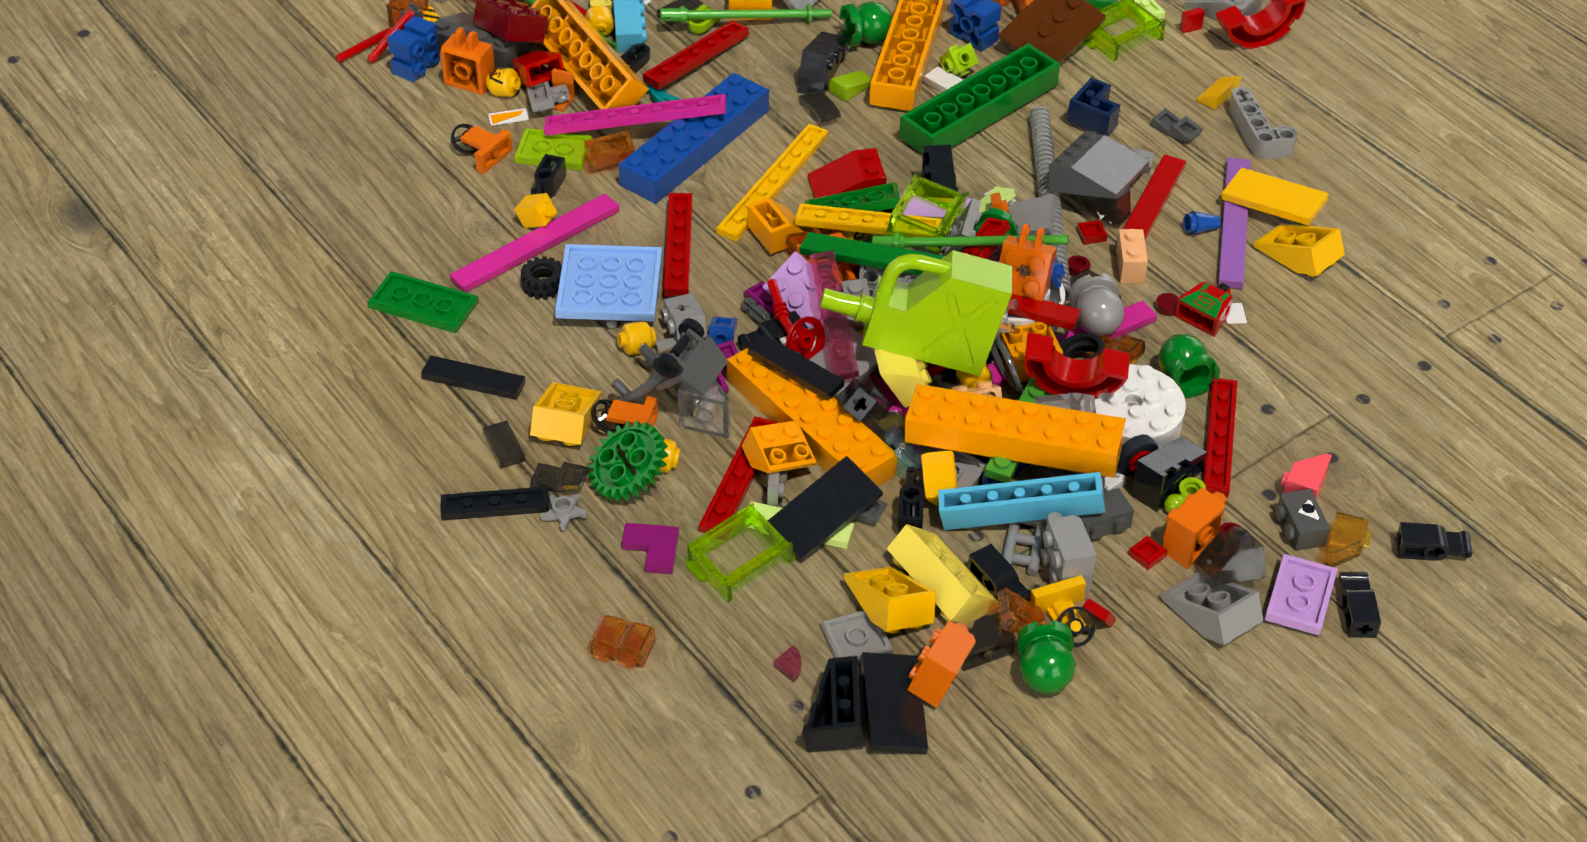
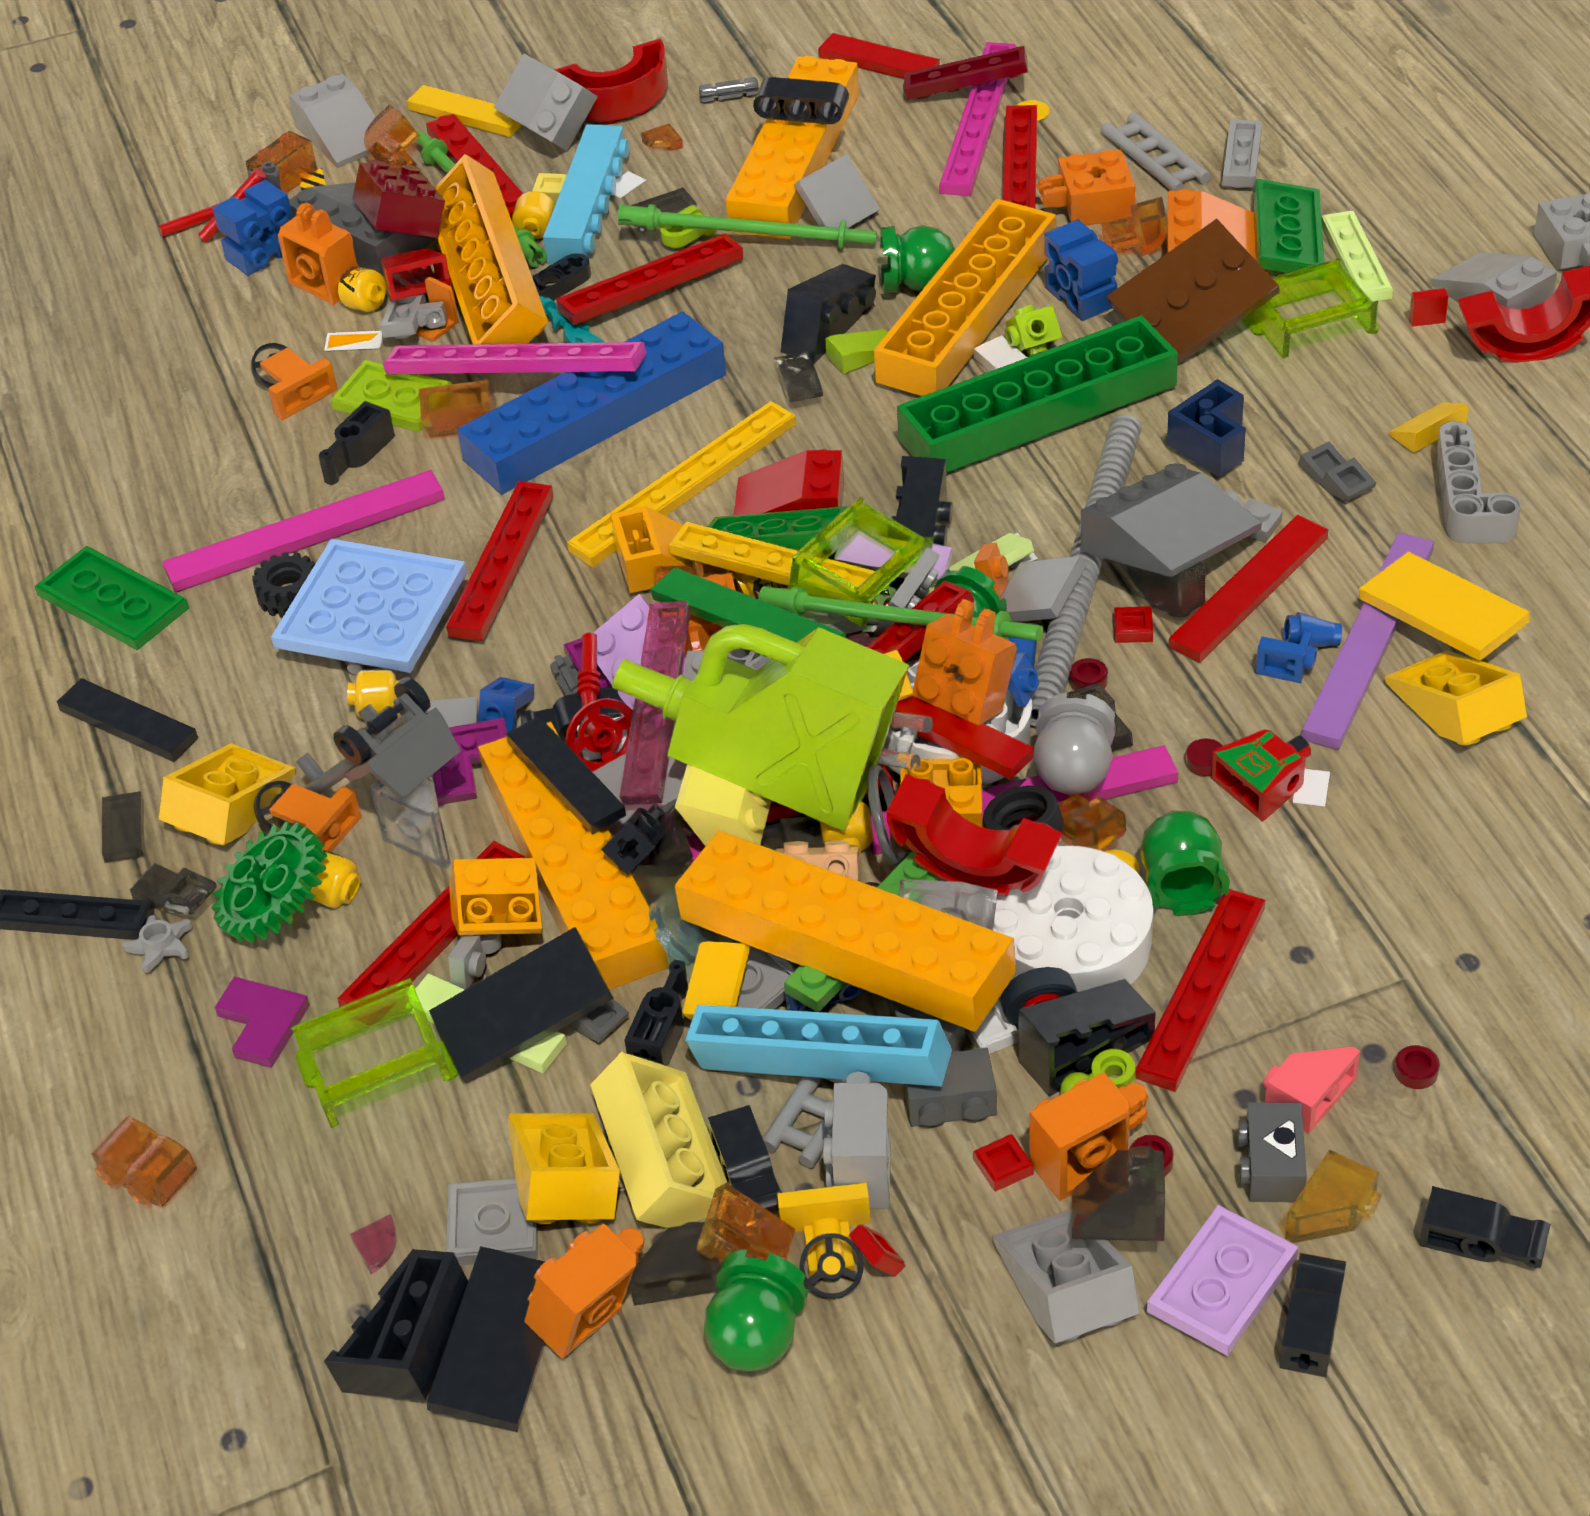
camera: 20 degrees right, 0 degrees up
yellow brick [514,193,557,228] -> none
light grey brick [661,293,707,341] -> none
light nougat brick [1116,229,1148,283] -> none
none -> blue bracket [1256,630,1317,684]
none -> dark red tile [1394,1045,1440,1089]

